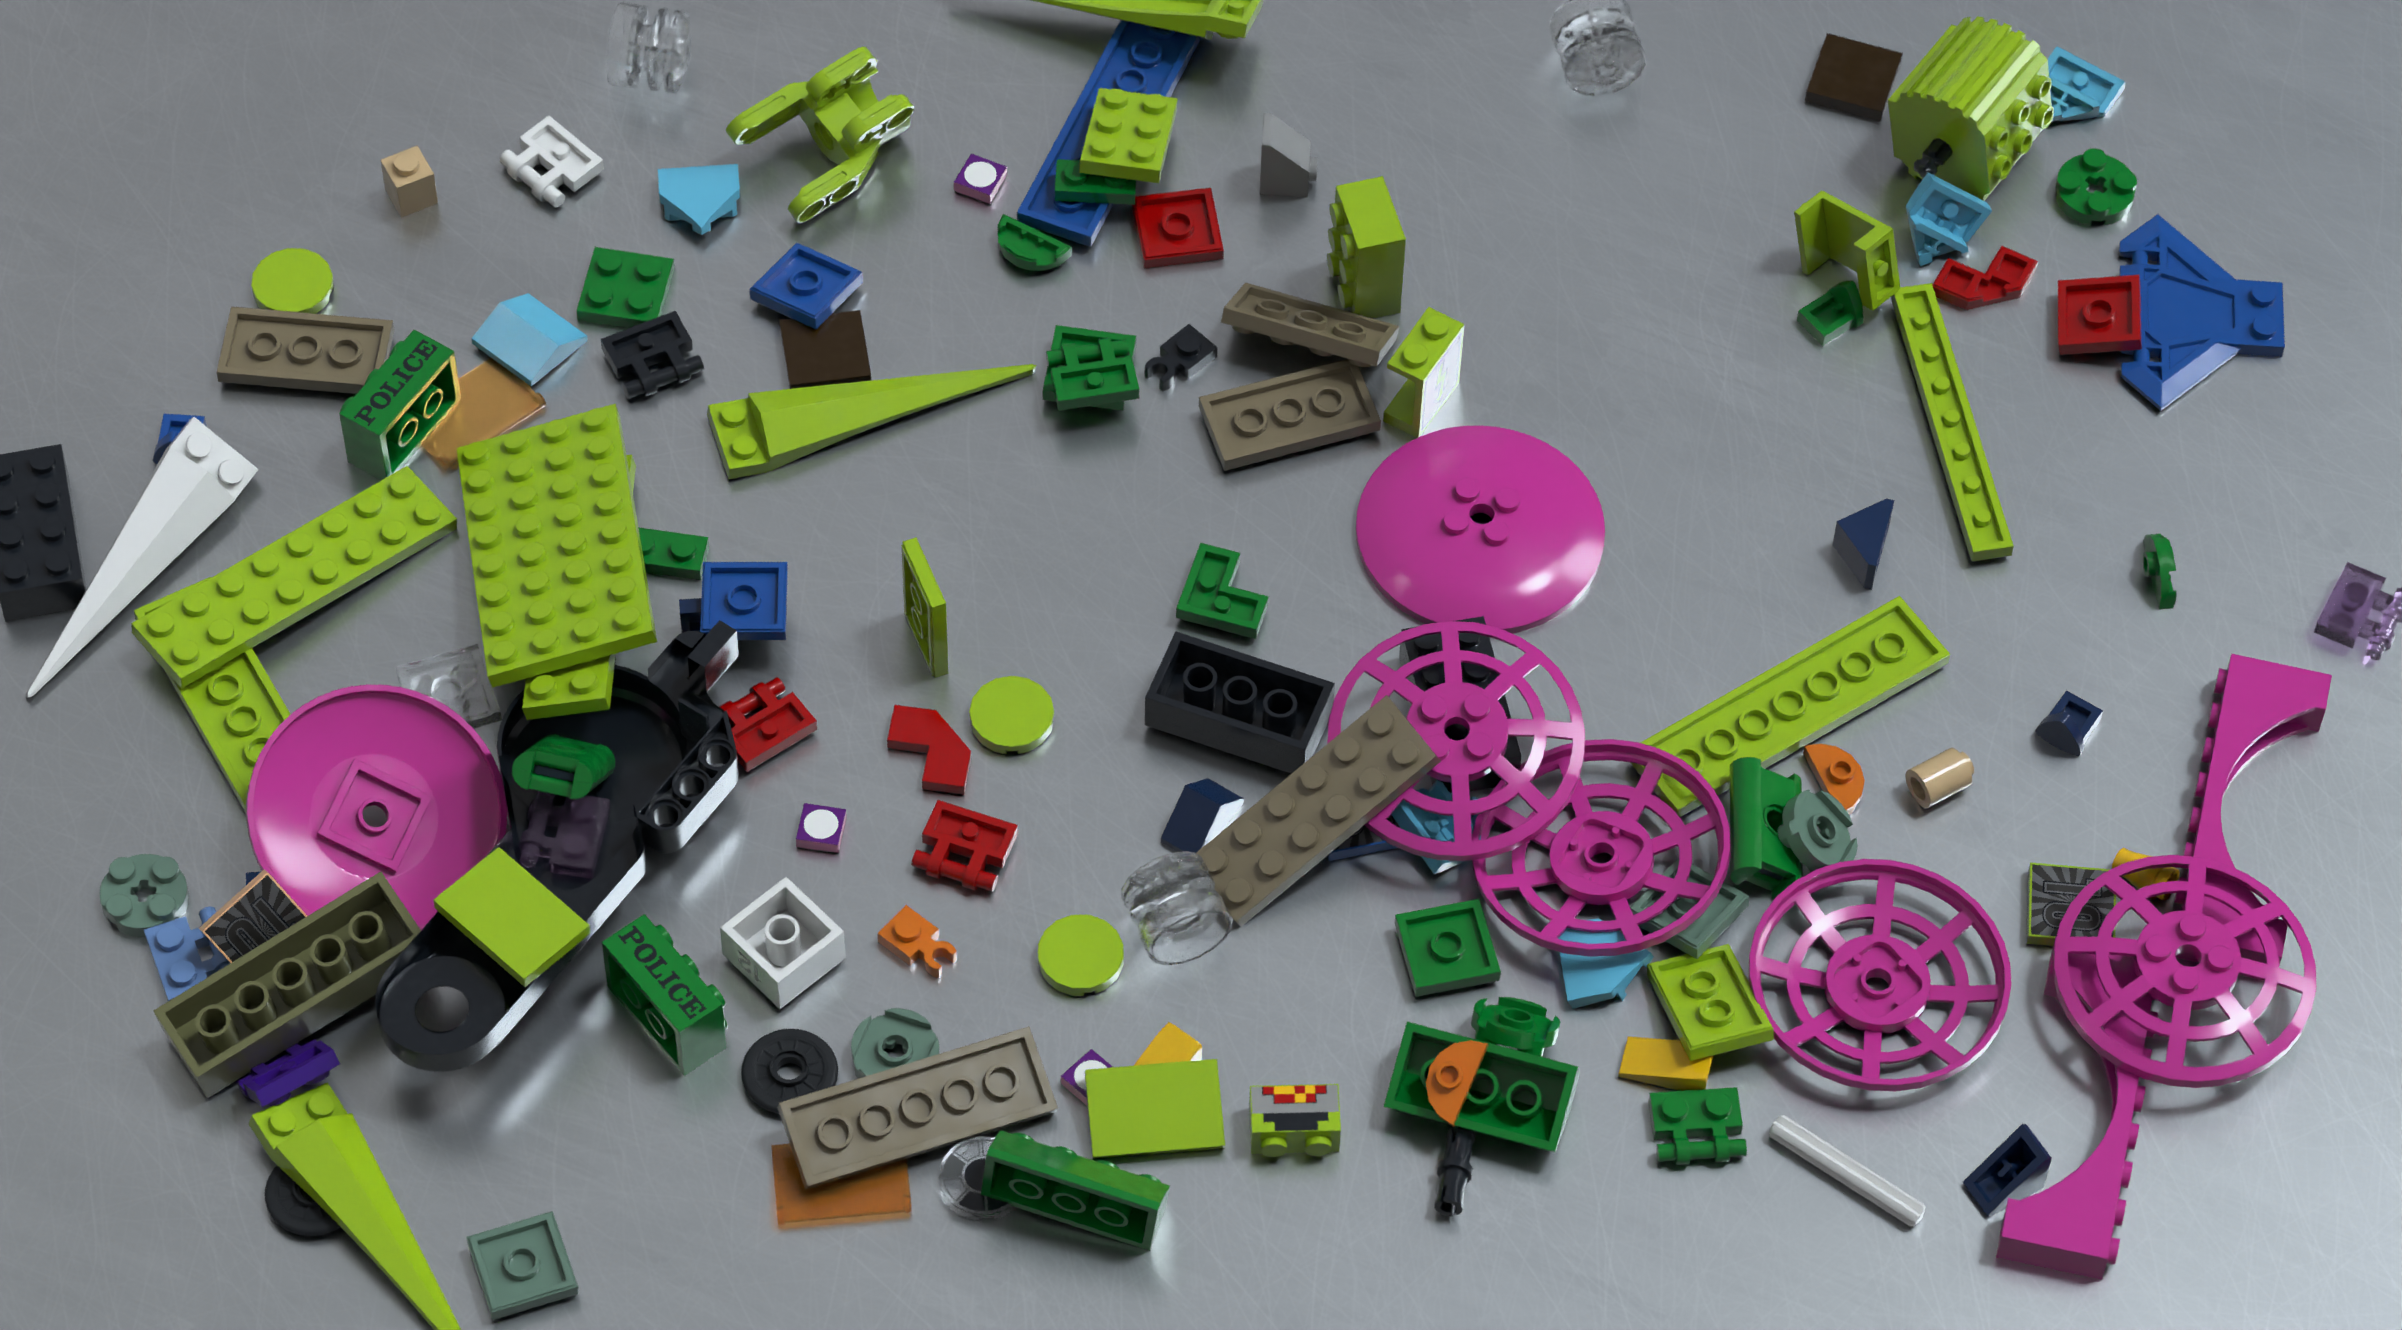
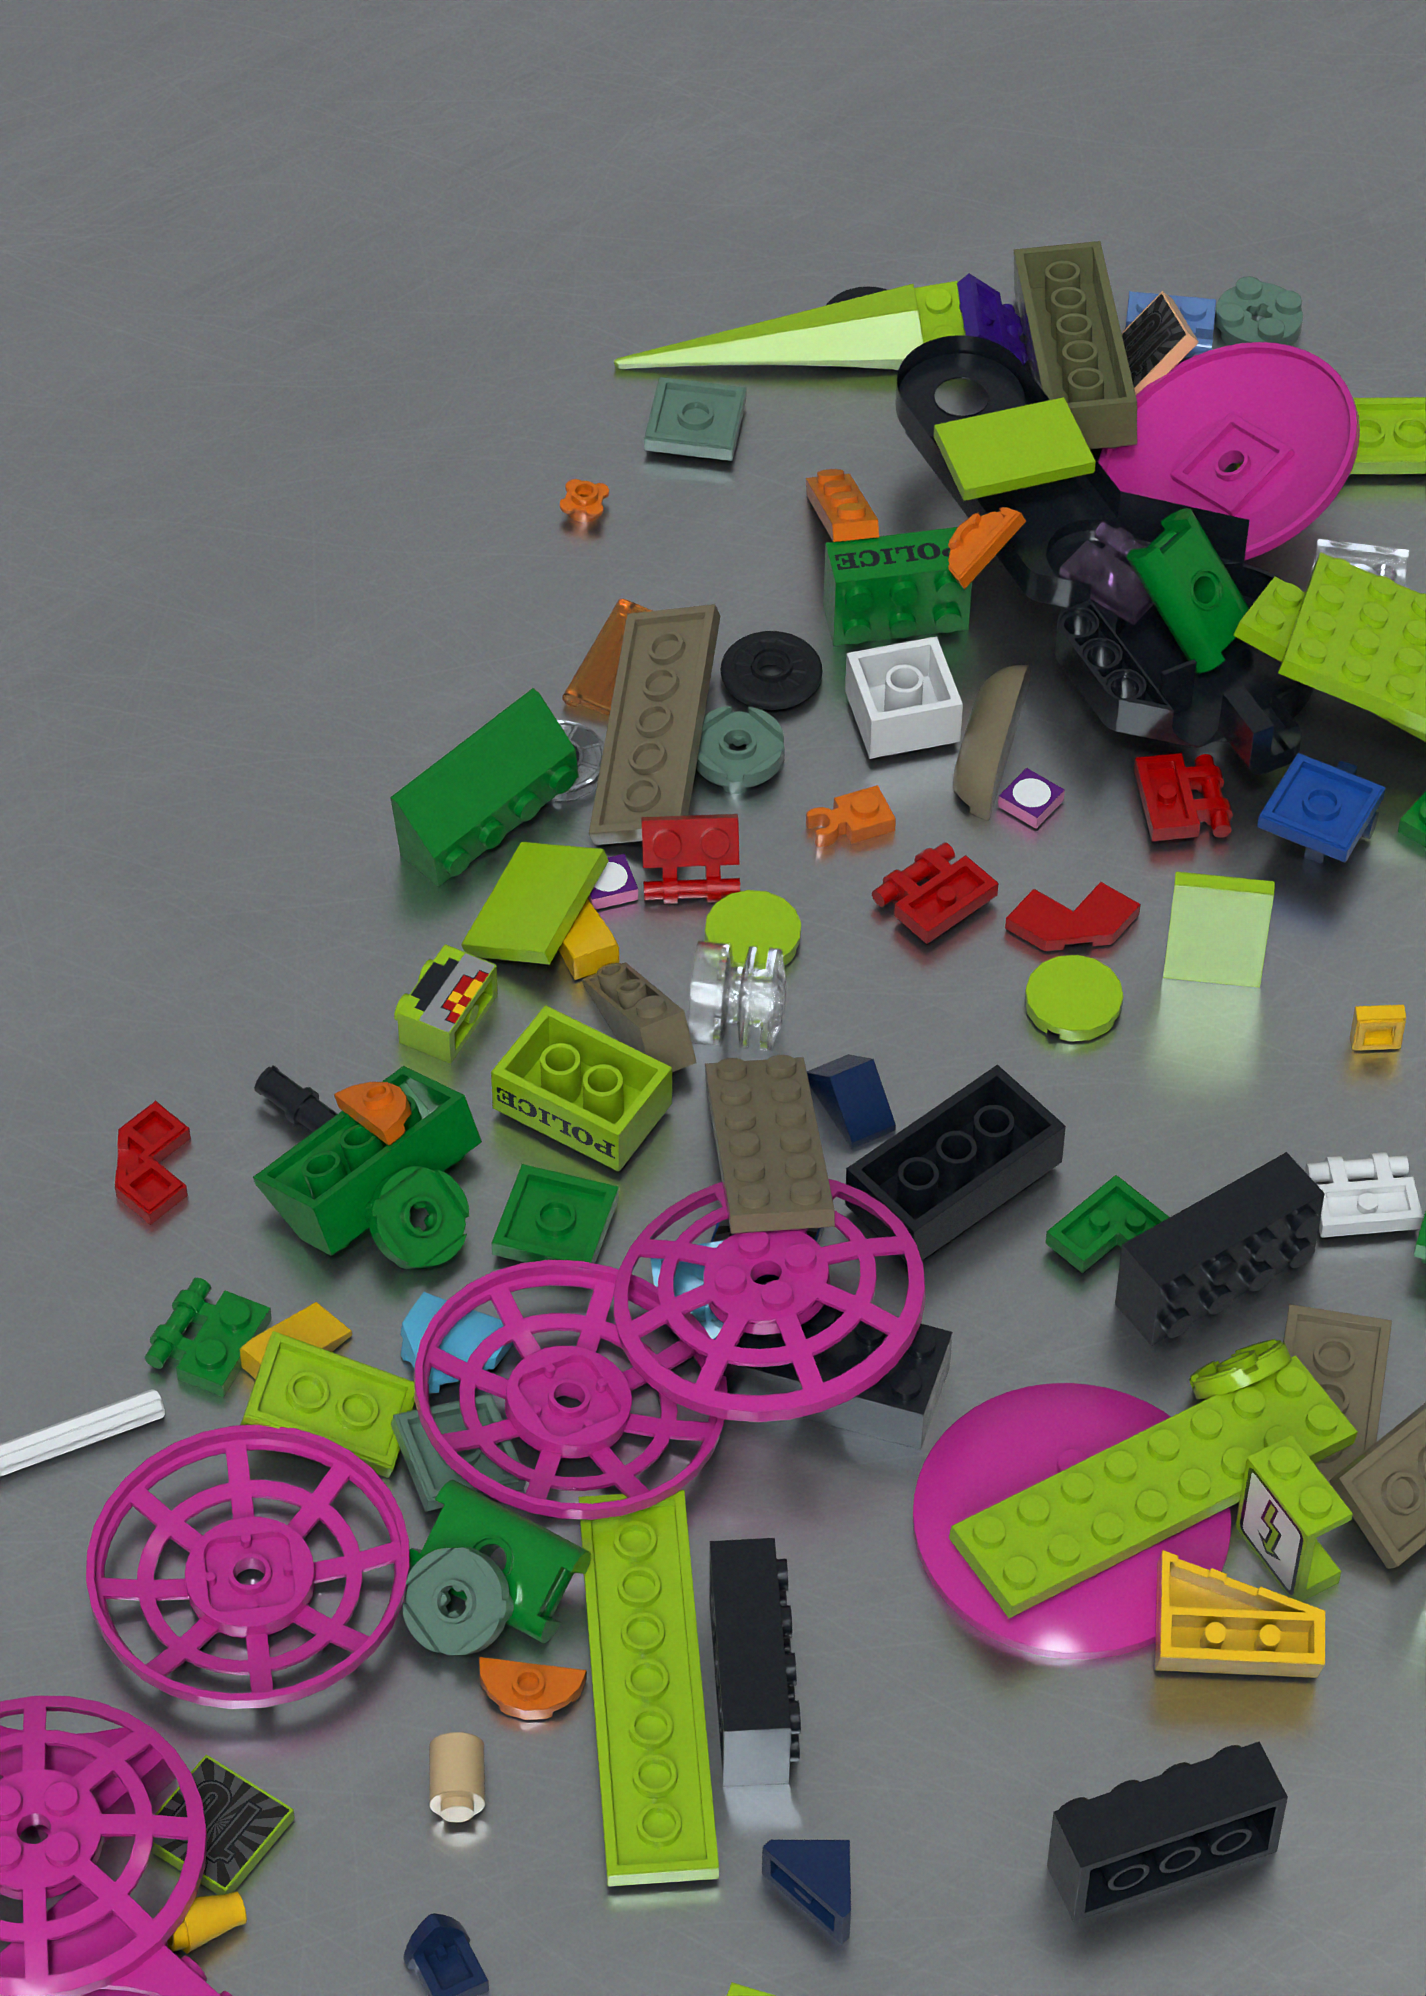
camera: 120 degrees right, 5 degrees down
none -> red tile [115,1100,191,1225]
none -> lime brick [491,1005,672,1172]
none -> orange plate [560,479,609,522]
none -> dark tan slope [582,962,697,1073]
none -> red plate [641,814,741,904]
none -> black brick [709,1538,801,1787]
none -> orange plate [806,469,879,542]
none -> orange plate [948,507,1026,589]
none -> lime plate [949,1355,1358,1618]
none -> dark tan brick [953,665,1031,820]
none -> black brick [1047,1741,1288,1922]
none -> black brick [1115,1152,1325,1346]
none -> yellow wedge [1155,1550,1325,1678]
none -> lime tile [1189,1339,1292,1399]
none -> white plate [1305,1152,1423,1238]
none -> yellow tile [1350,1005,1406,1051]

